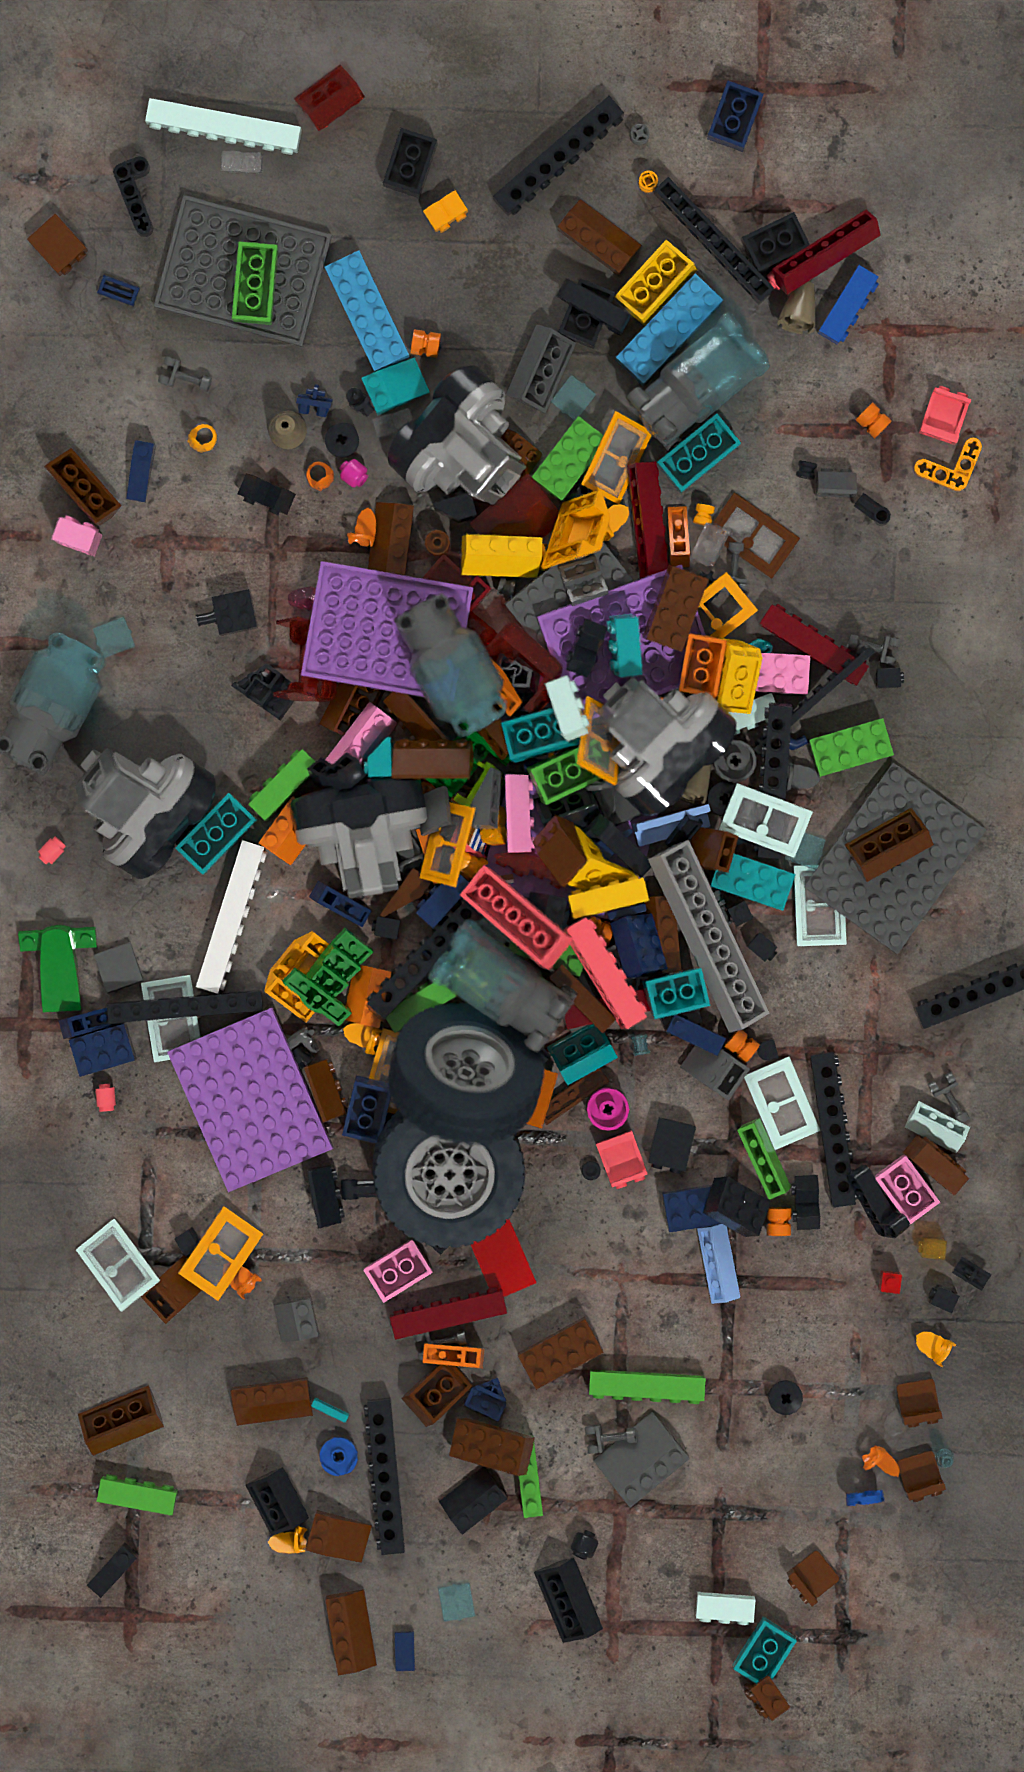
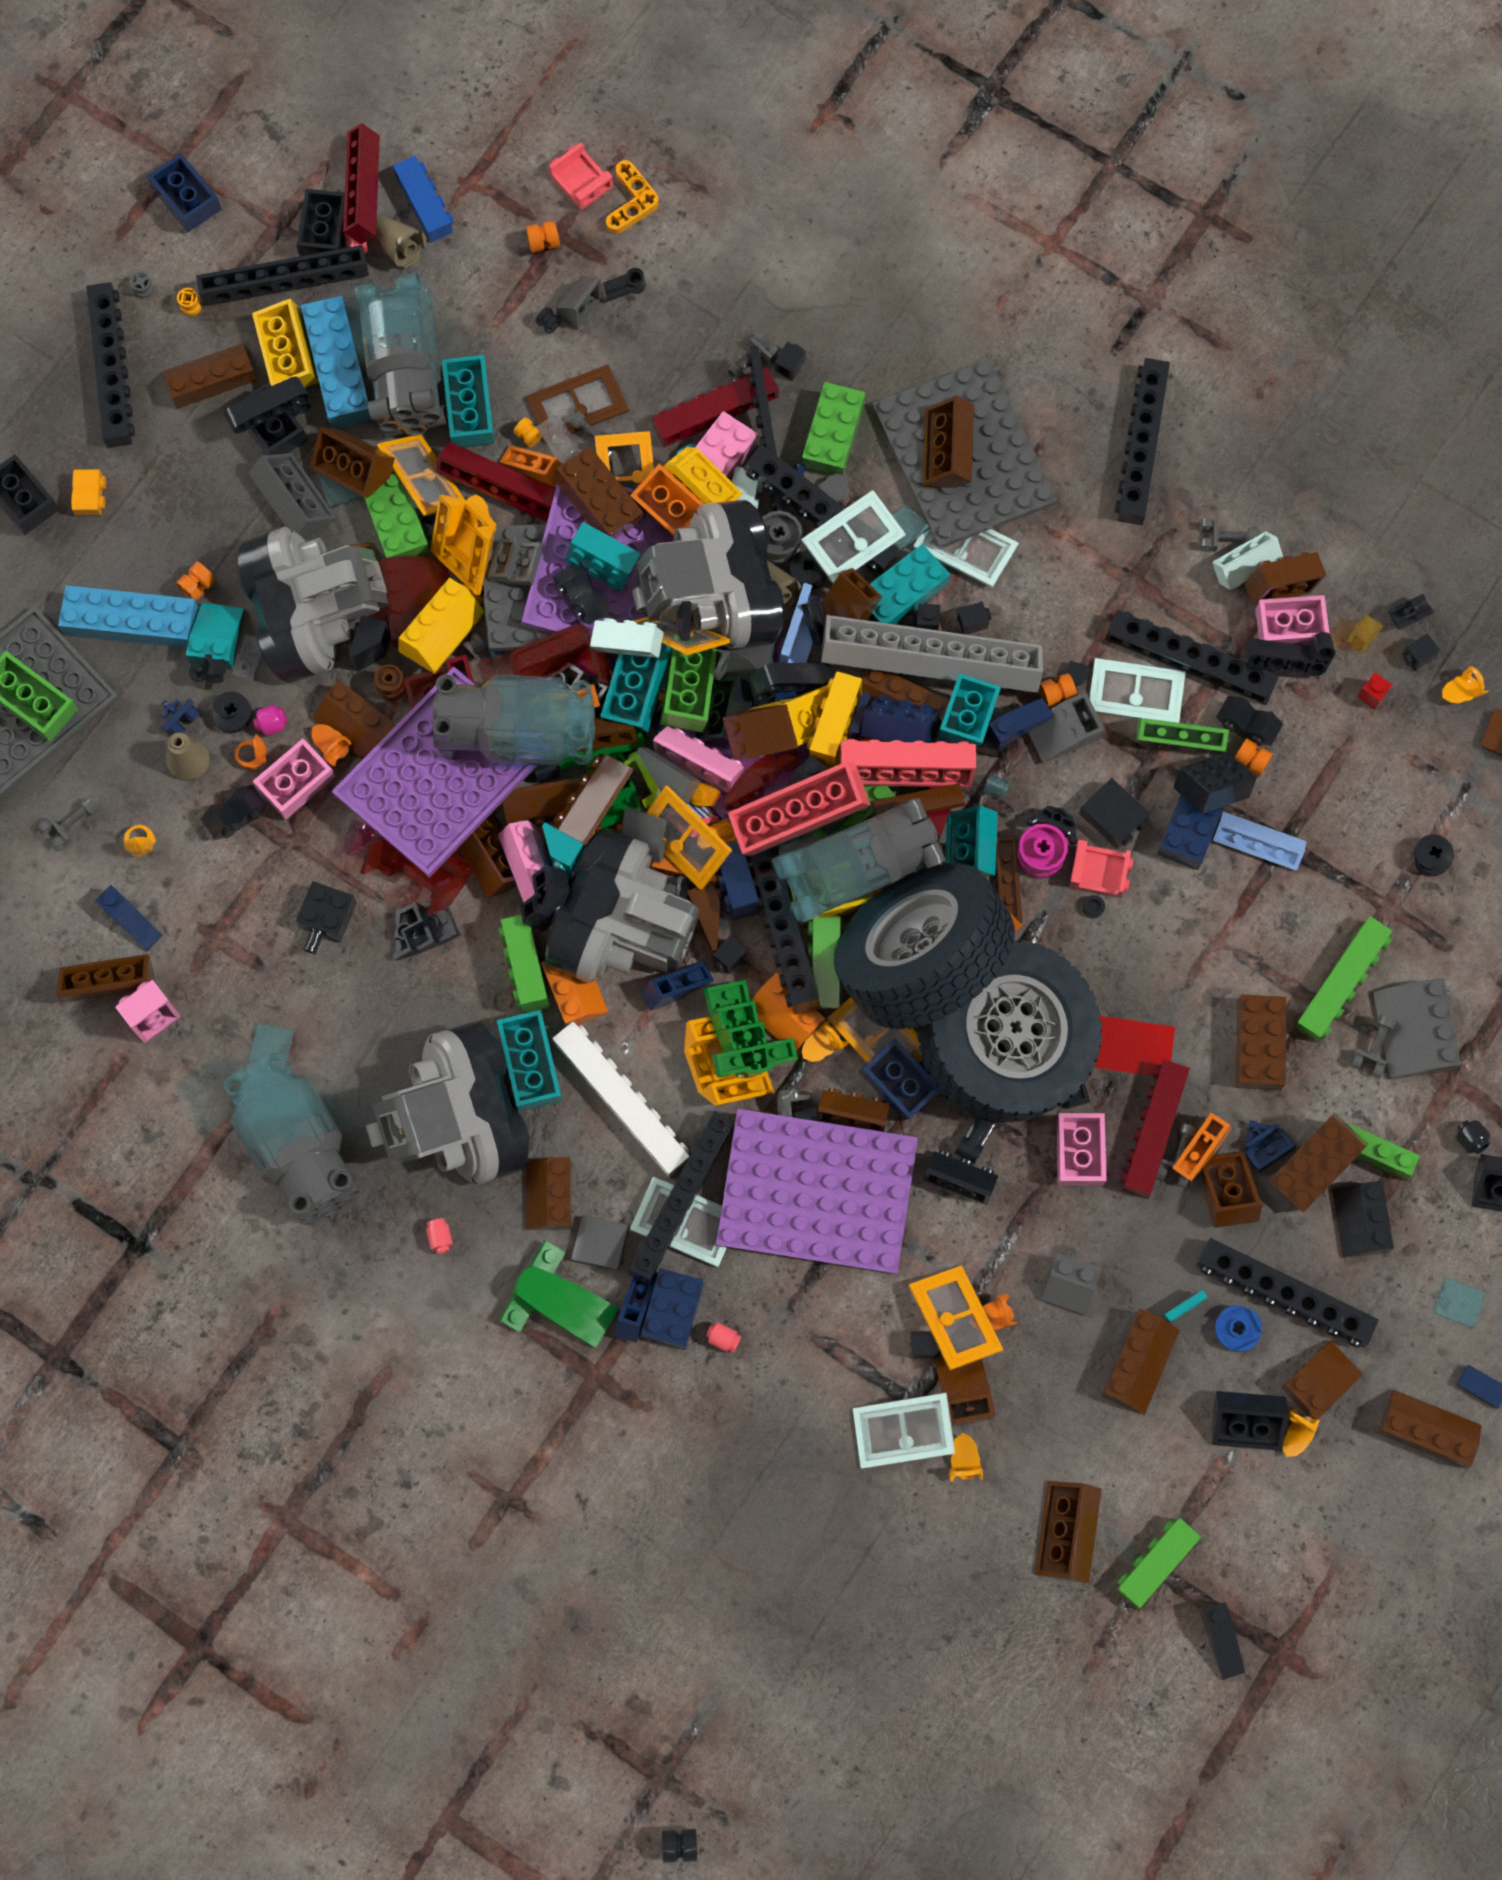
camera: 60 degrees left, 15 degrees down
none -> bright pink brick [253,739,335,820]
none -> reddish brown slope [310,427,395,498]
none -> reddish brown slope [526,1157,572,1230]
none -> black tile [677,601,691,641]
none -> light orange piece [949,1433,983,1482]
none -> black piece [1027,805,1077,845]

